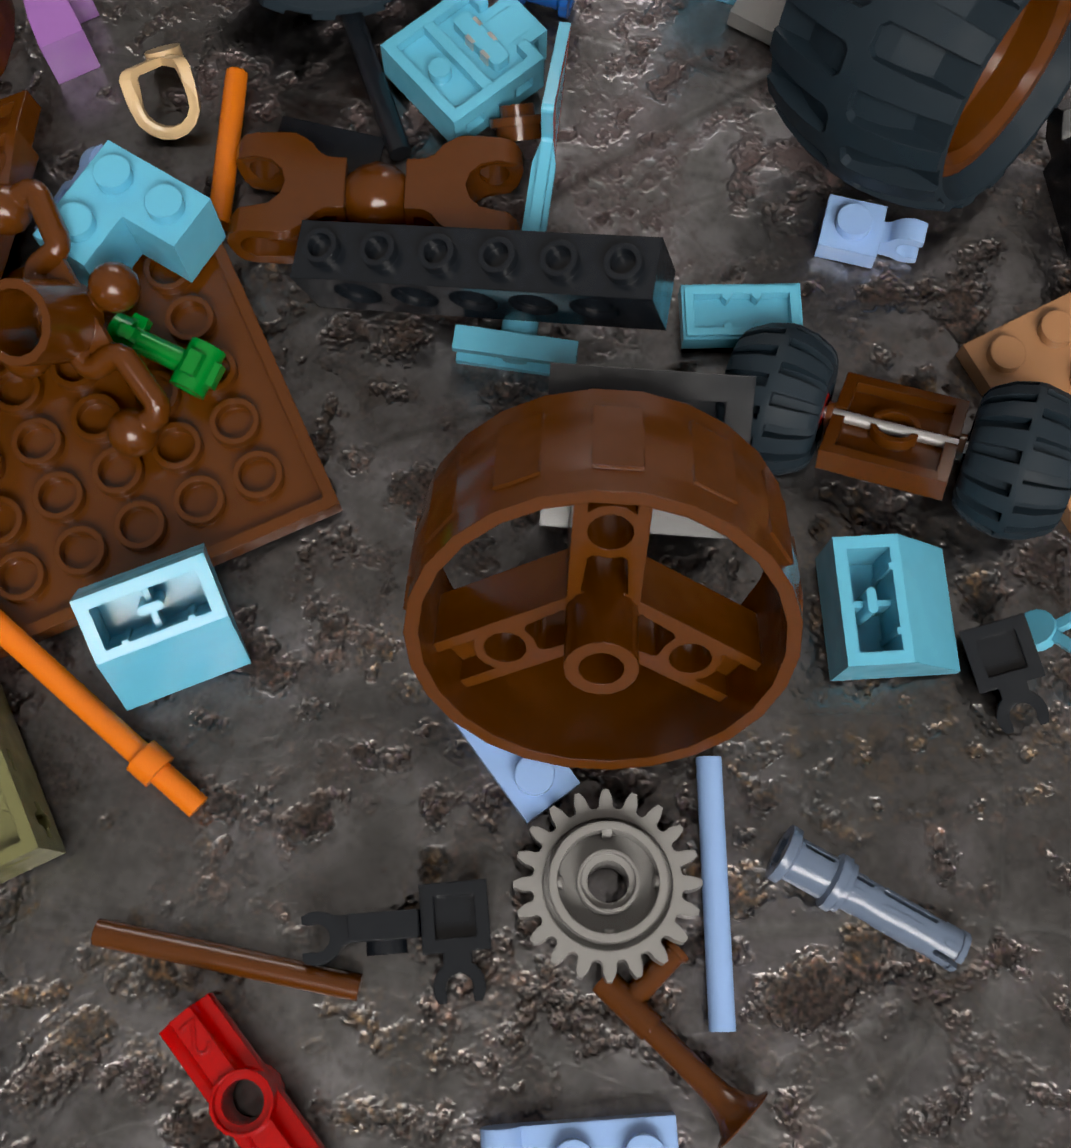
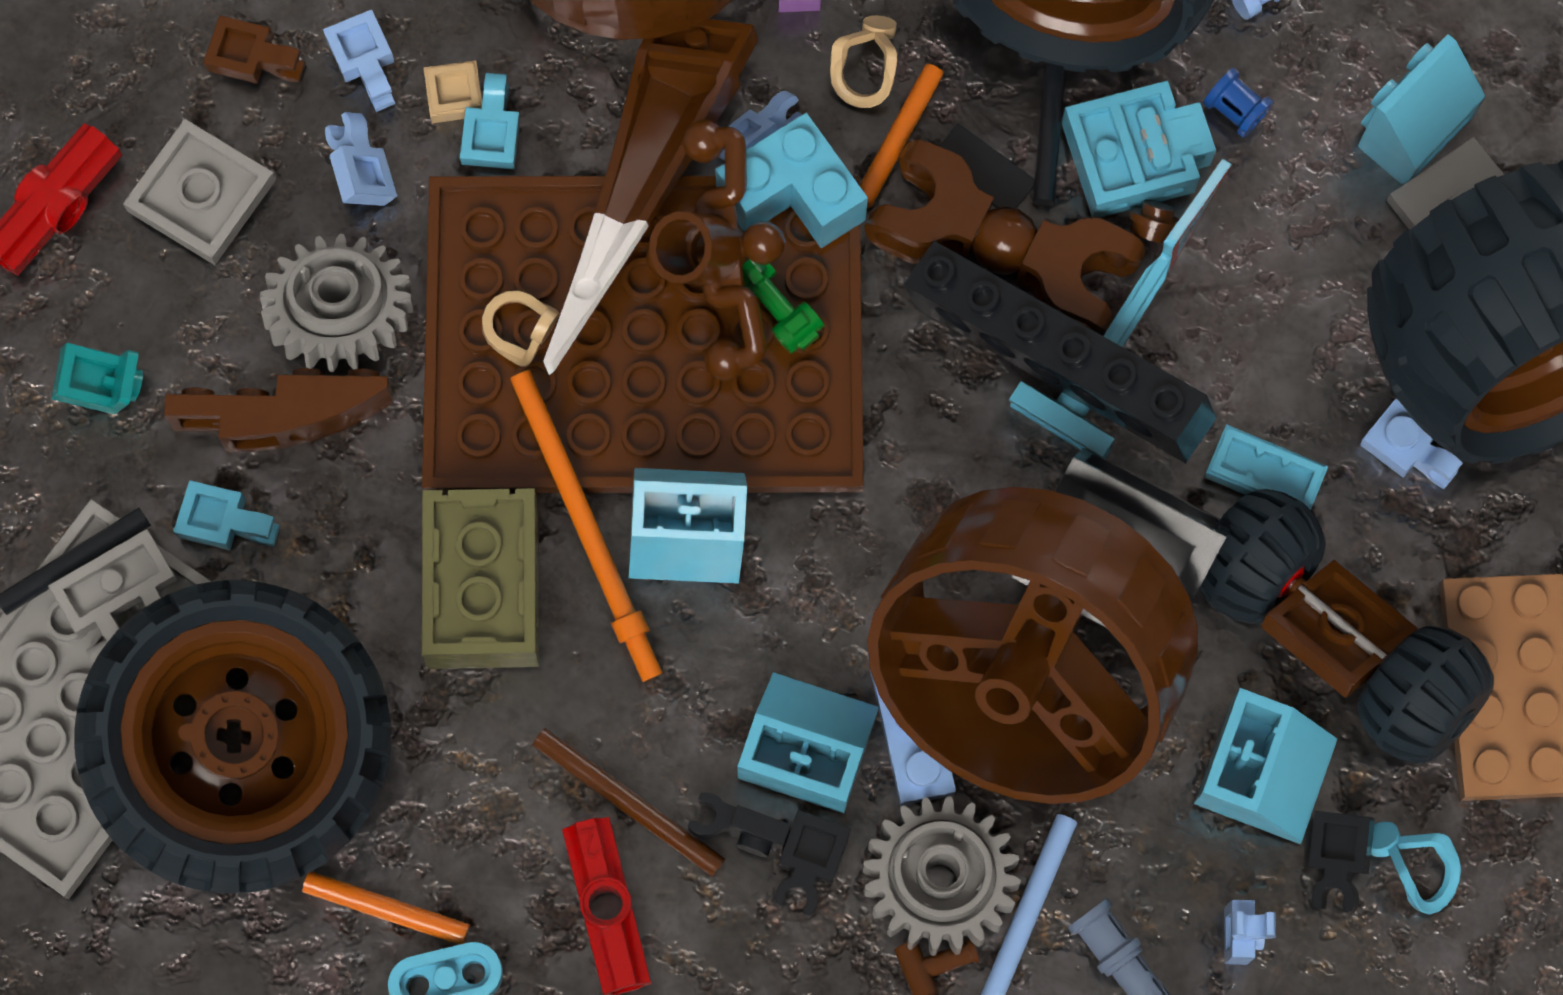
camera: 25 degrees right, 0 degrees up
none -> medium azure slope [737,672,879,814]
none -> light blue plate [1224,900,1276,965]

